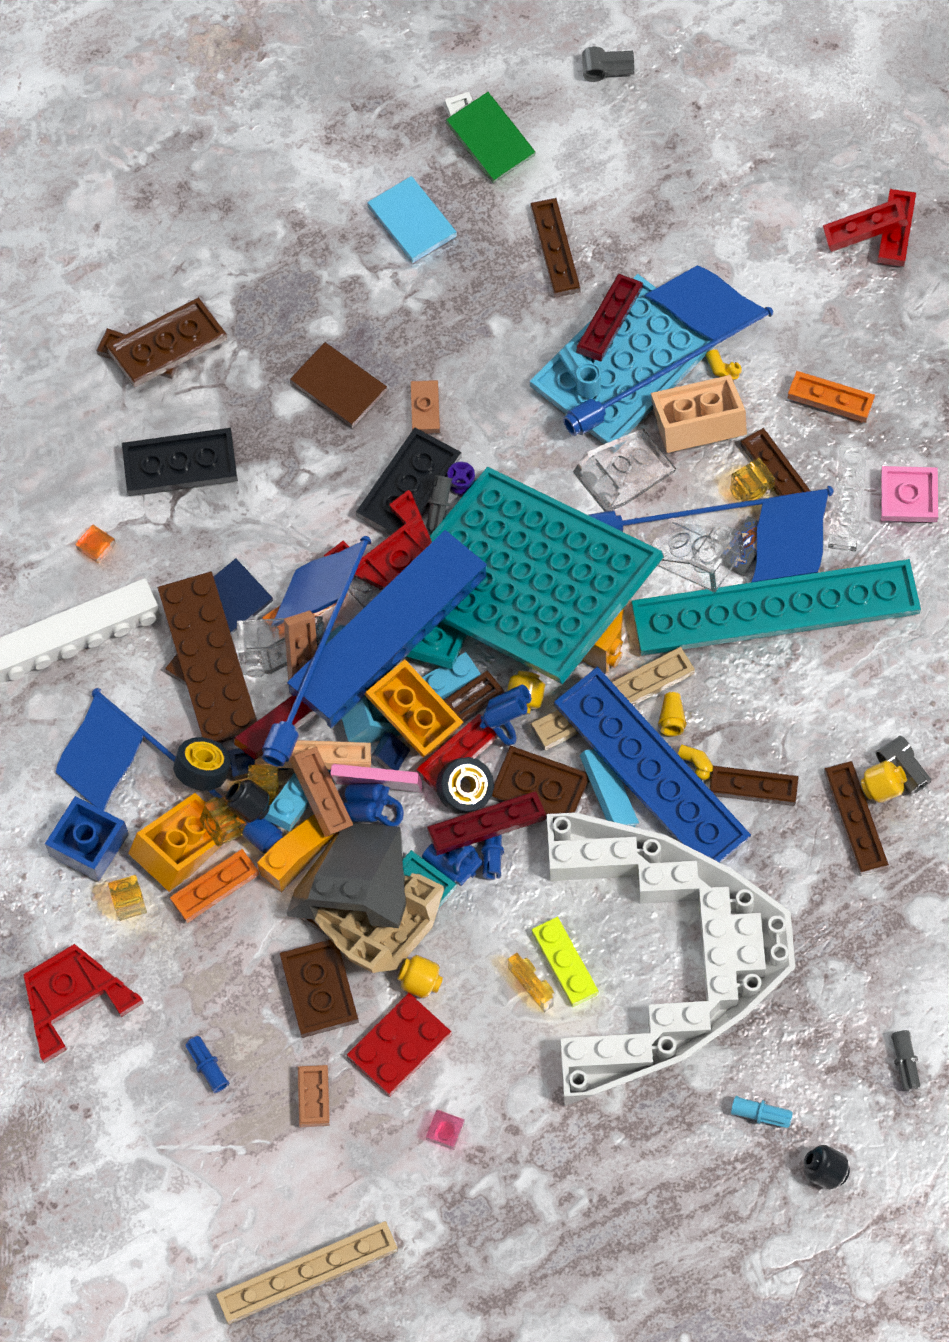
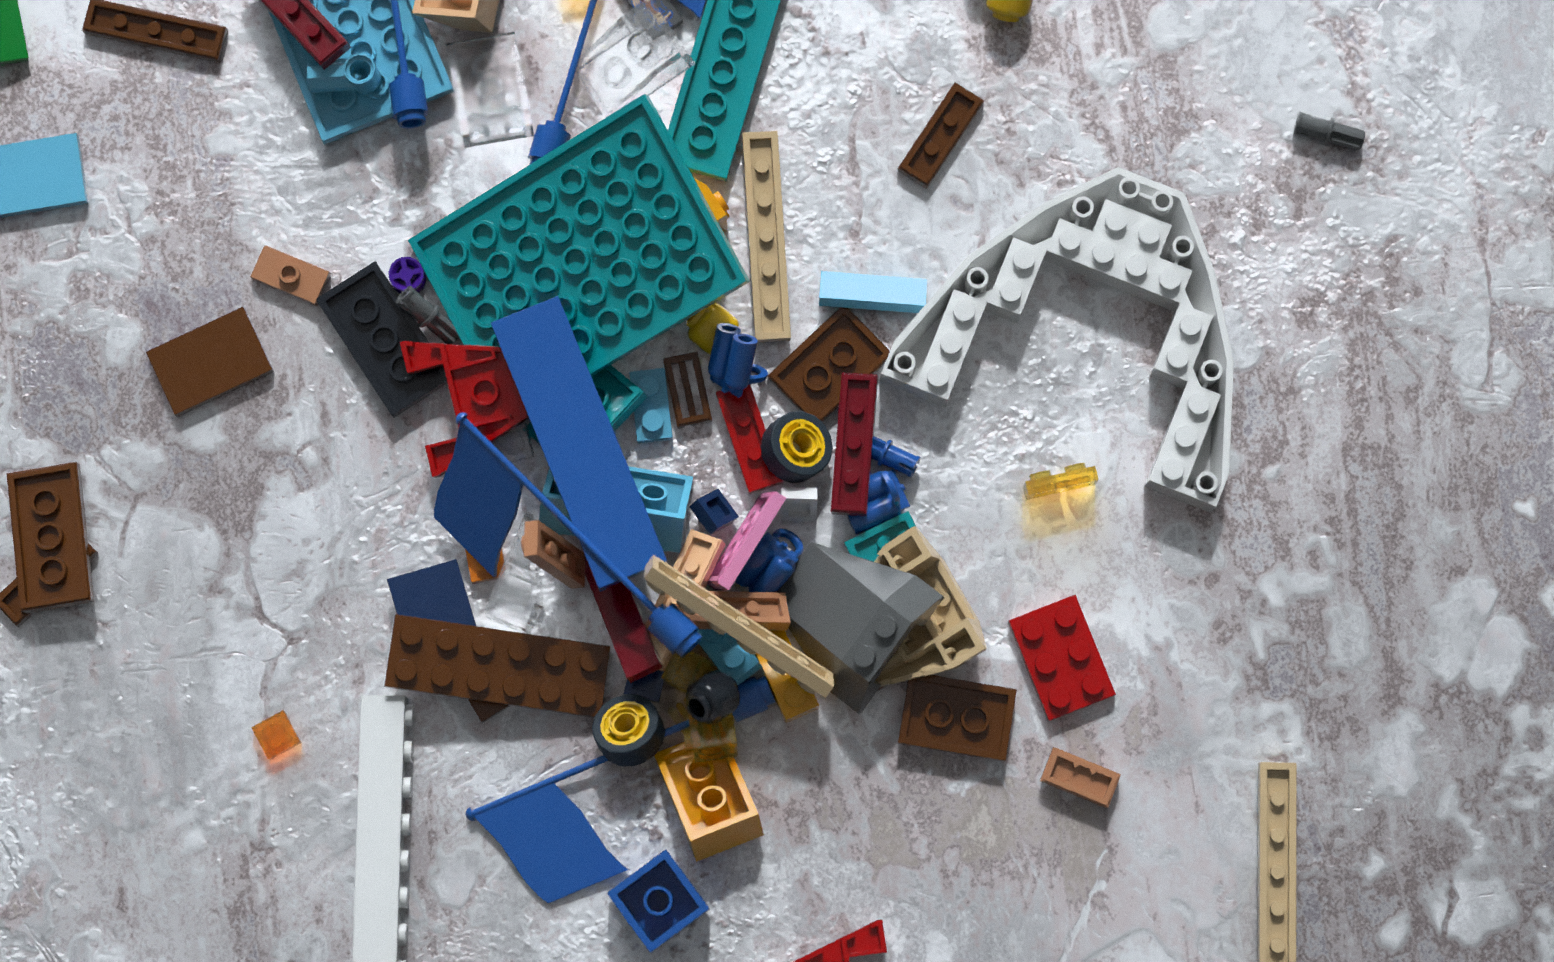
camera: 70 degrees left, 15 degrees up
clear yellow brick [108,875,147,921] -> none
black plate [122,428,238,496] -> none
orange plate [170,849,260,923] -> none
blue axle [186,1036,230,1093] -> none
light orange slope [364,659,463,758] -> none
yellow head [397,955,443,998] -> none
clear pink plate [426,1110,465,1150] -> none
neon yellow plate [532,916,599,1008] -> none
blue plate [554,666,751,863] -> none
yellow cone [658,692,687,737] -> none
yellow arm [678,744,713,780] -> none
medium azure axle [731,1096,793,1128] -> none
black head [804,1145,850,1190] -> none
reddish brown tile [824,761,889,876] -> none
none -> tan plate [644,555,834,698]
none -> white tile [781,481,817,522]

